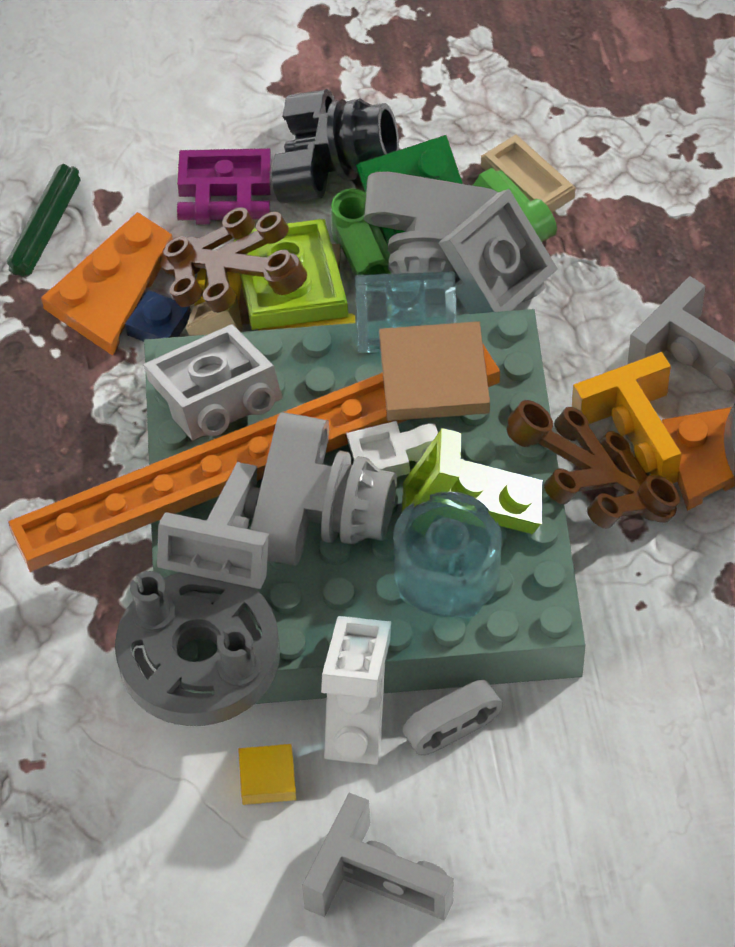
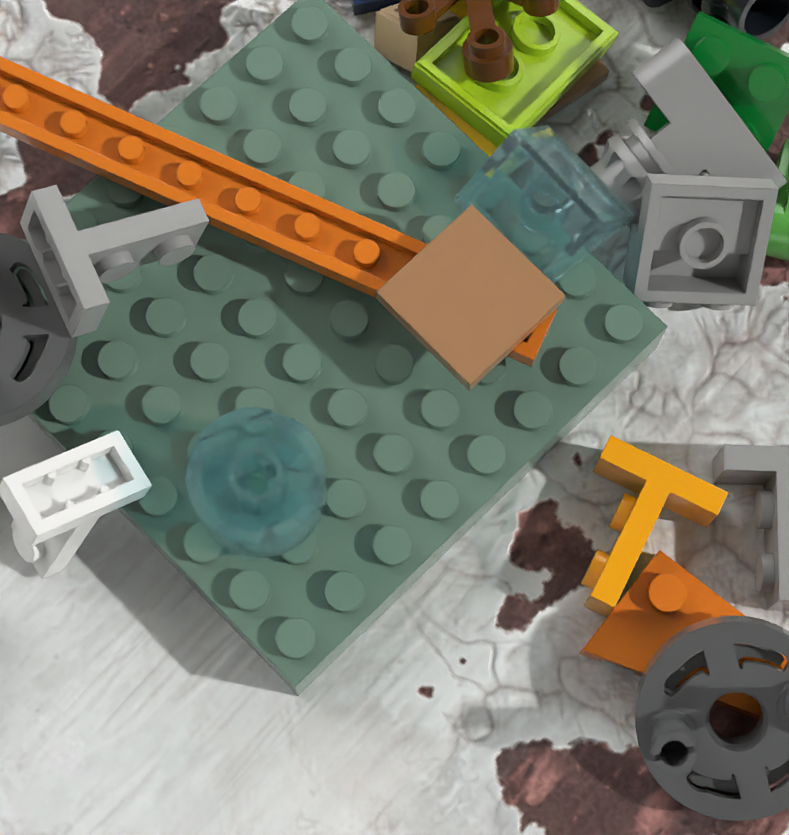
camera: 45 degrees right, 20 degrees up
light grey plate [143,324,283,441] -> none
light grey beam [251,412,397,566] -> none
bright green piece [331,188,392,287] -> none
white plate [347,421,438,477] -> none
bracket [401,428,542,534] -> none
light grey beam [402,680,503,755] -> none
reddish brown plant [506,400,680,529] -> none

